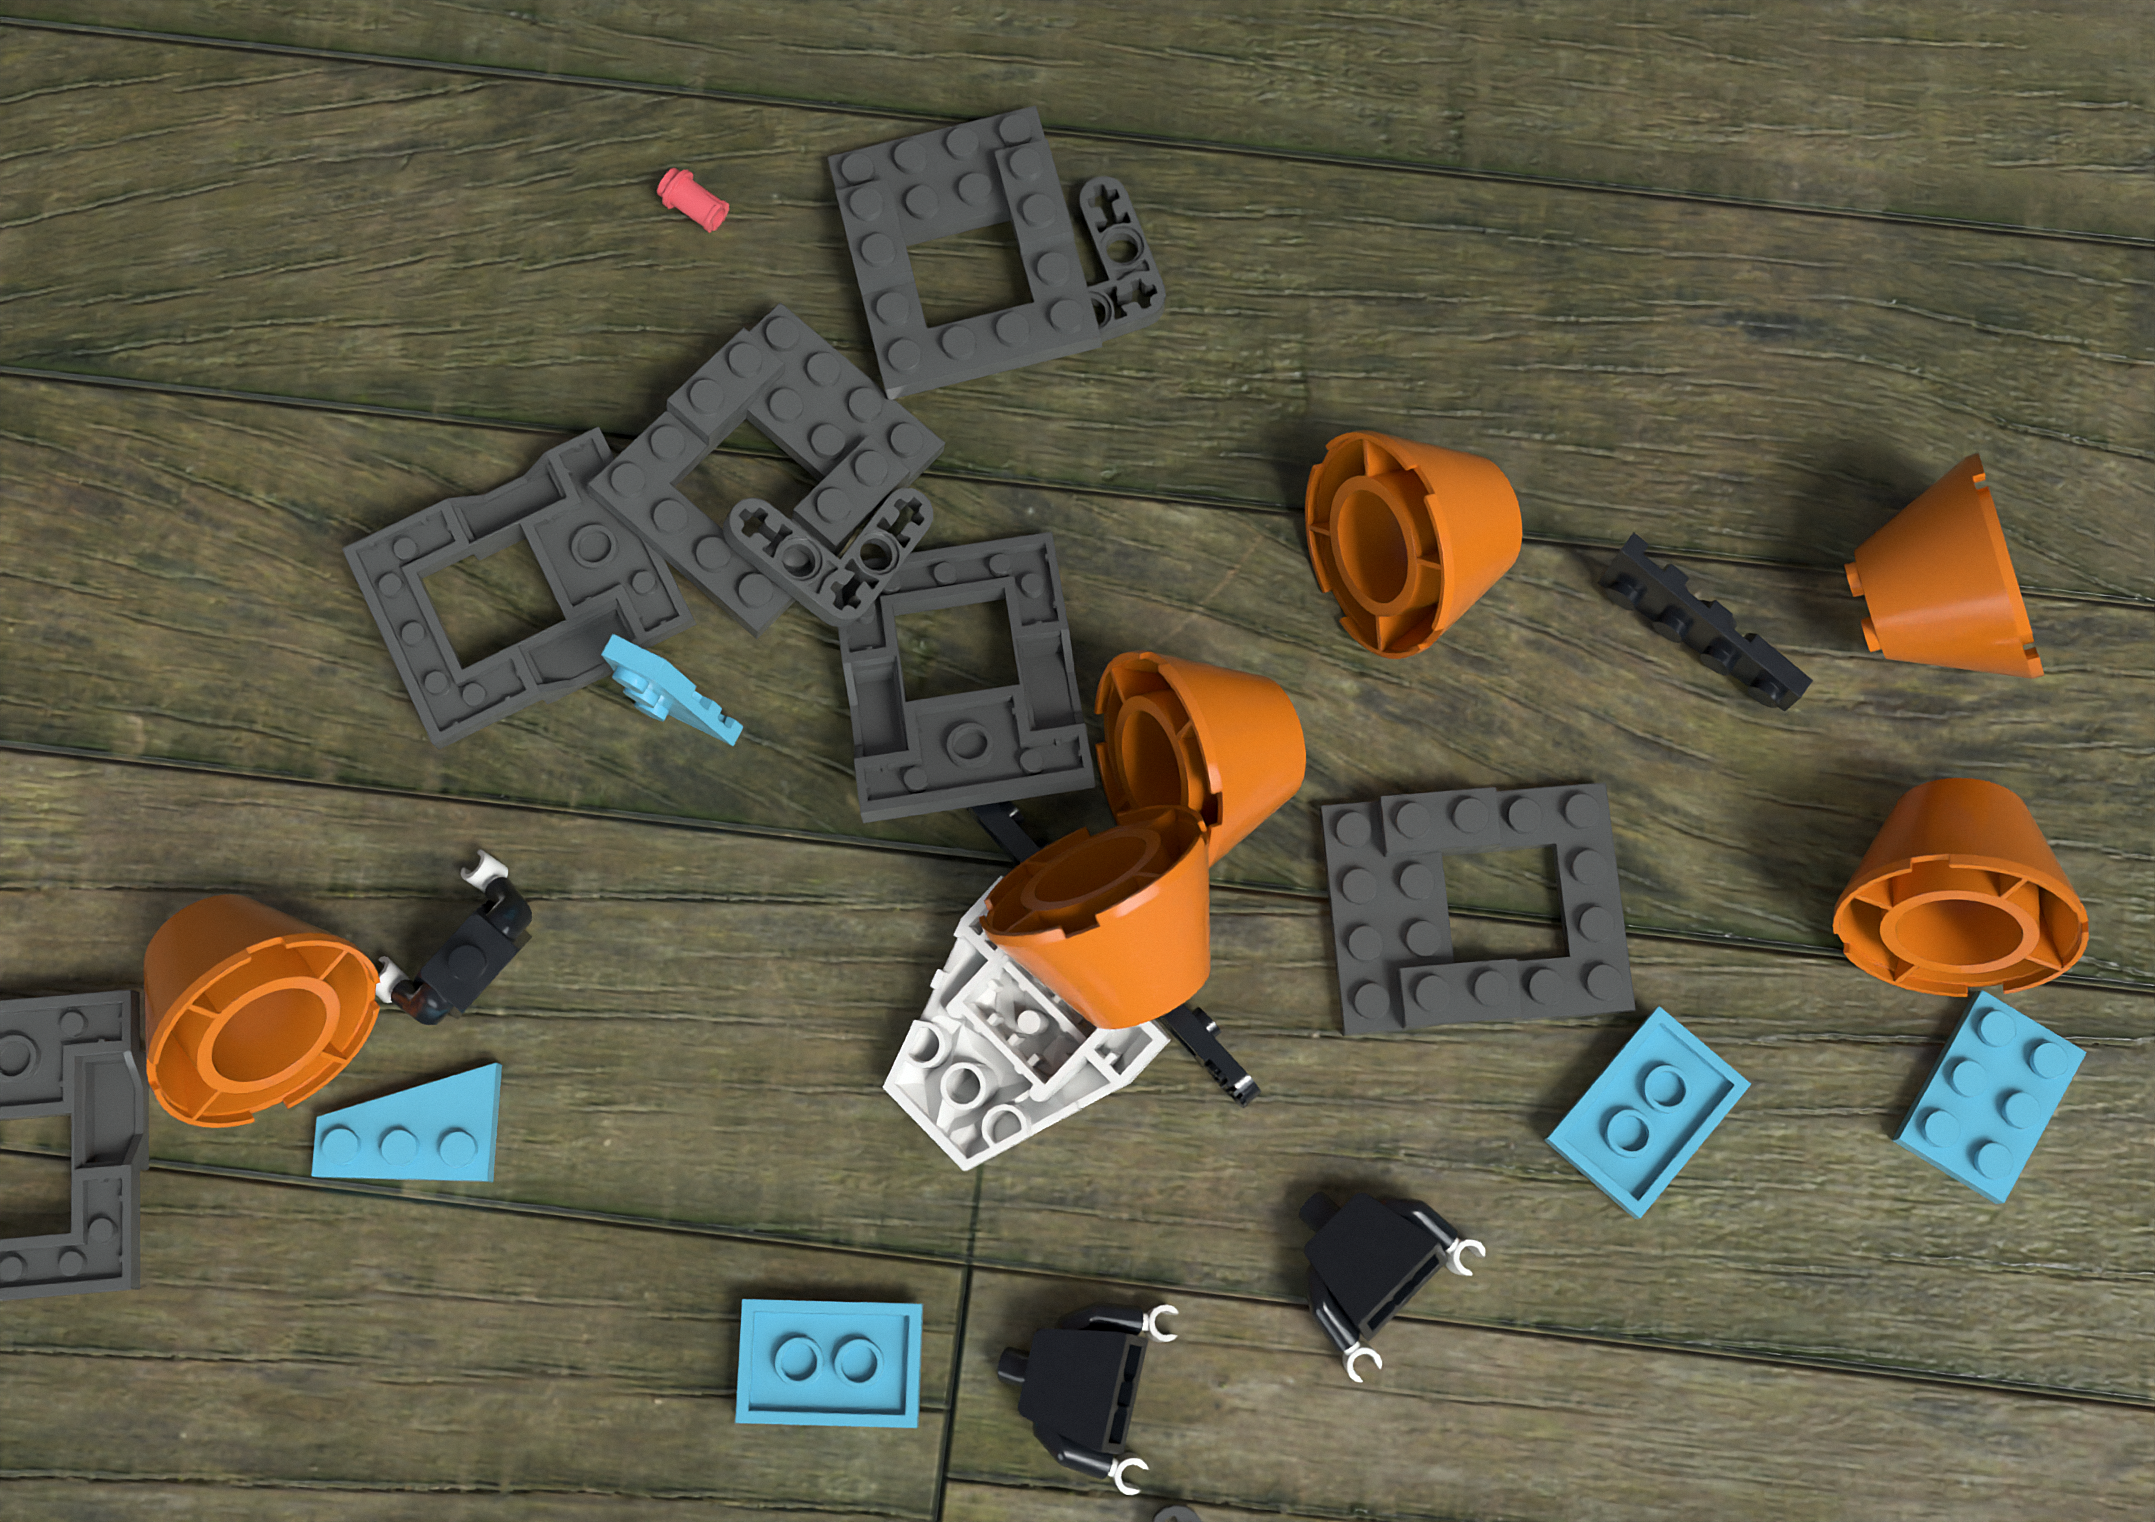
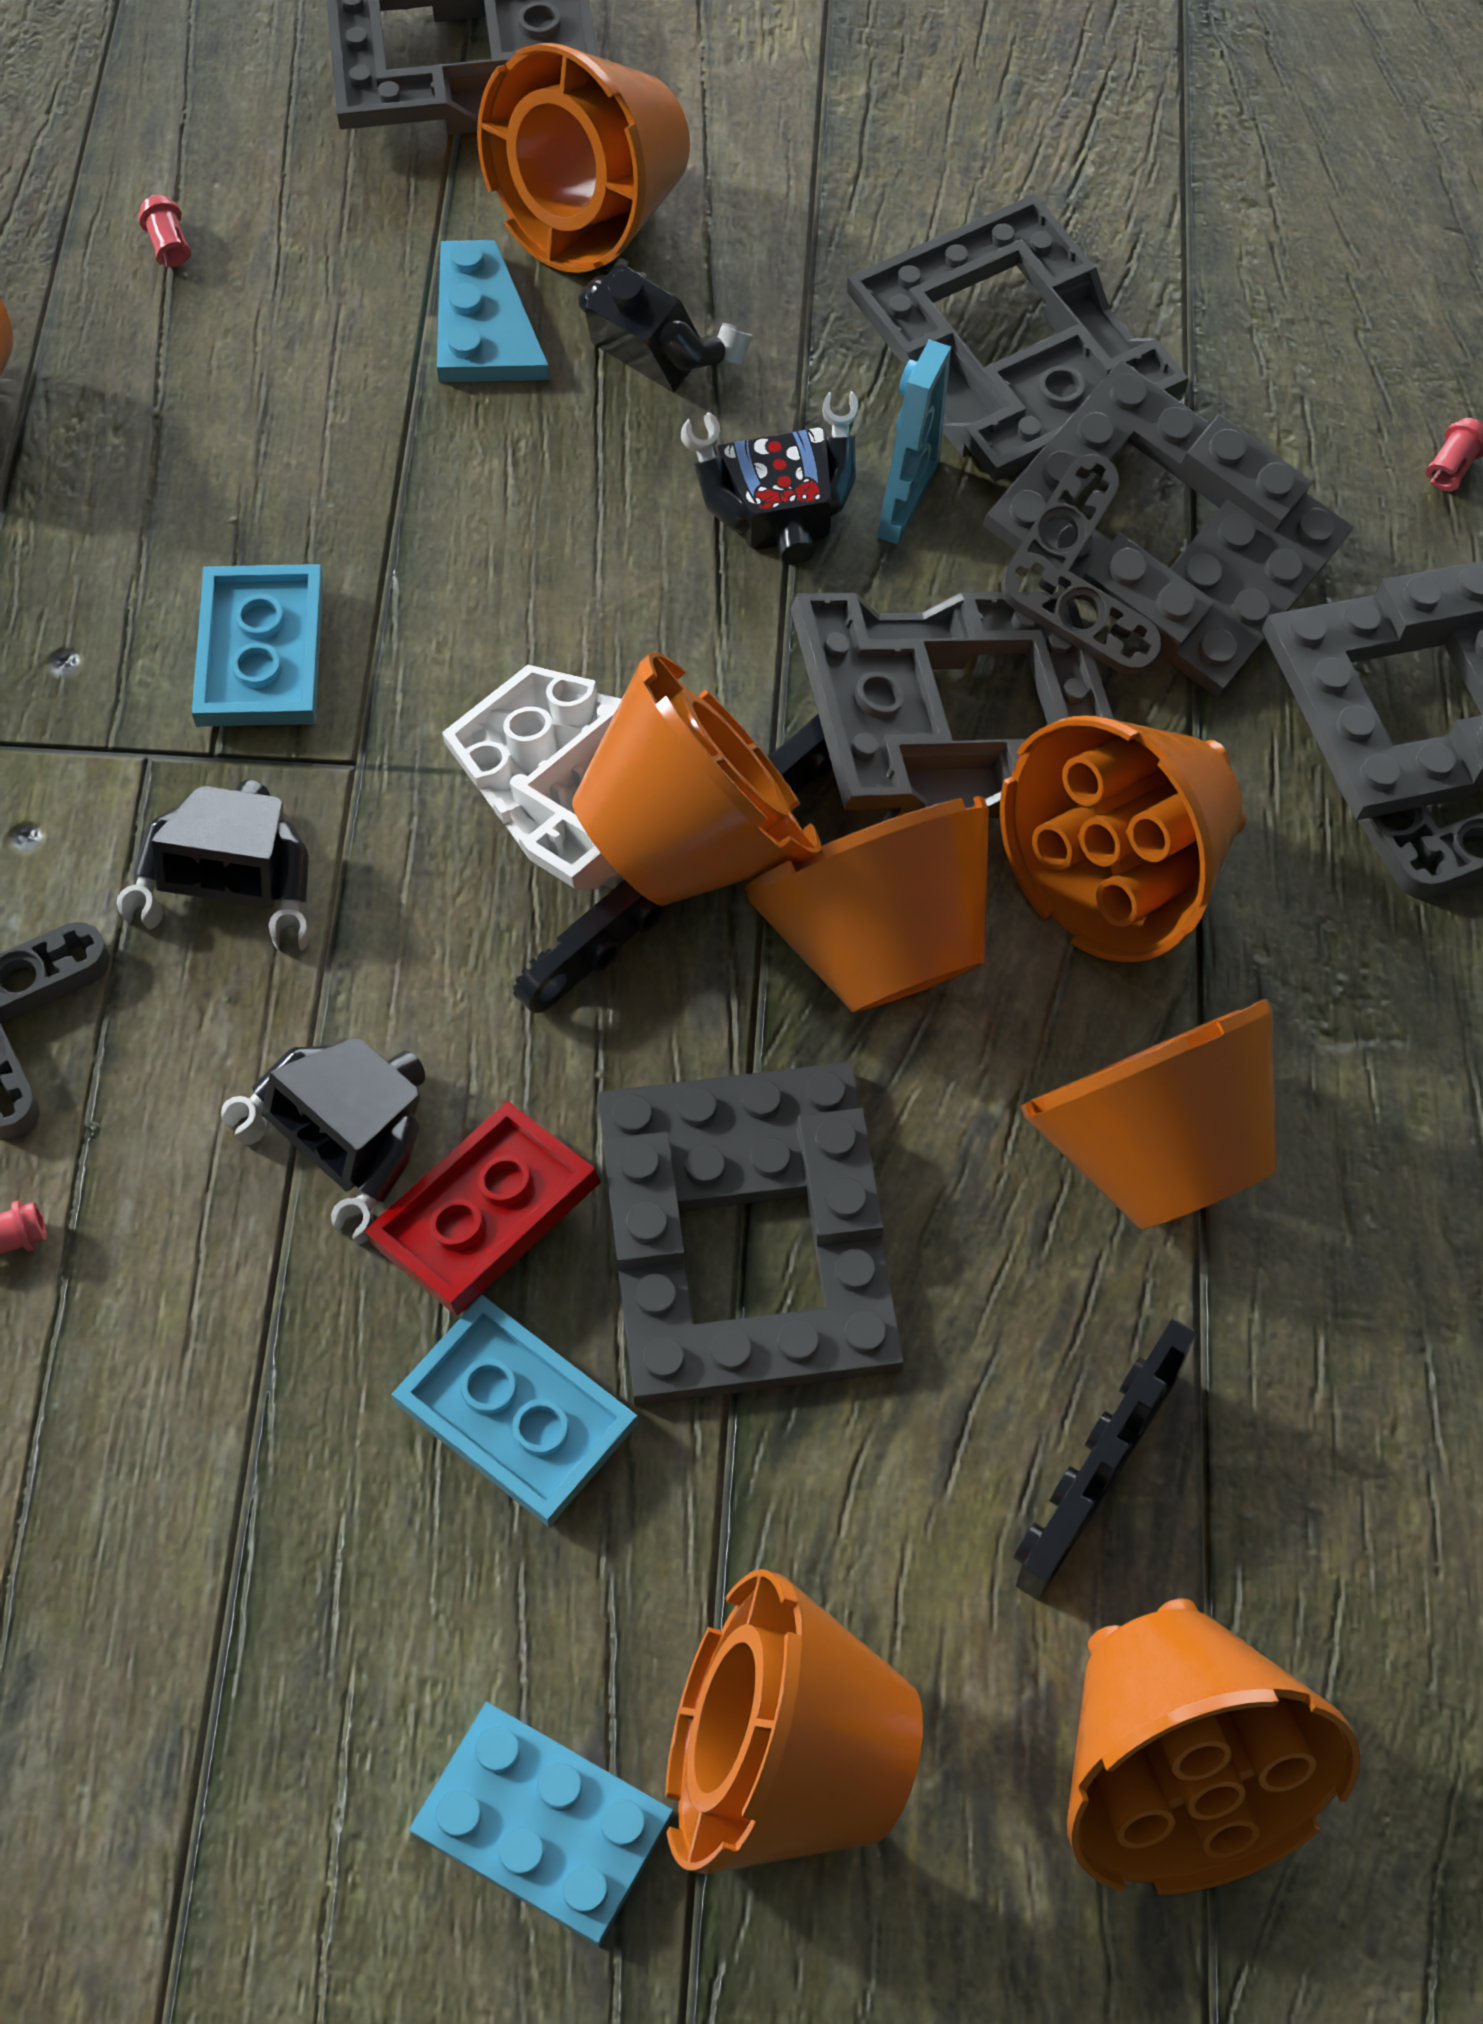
camera: 85 degrees right, 15 degrees down
none -> coral pin [138,195,191,267]
none -> red plate [364,1101,601,1317]
none -> black torso [681,391,858,564]
none -> orange cone [1000,715,1246,962]

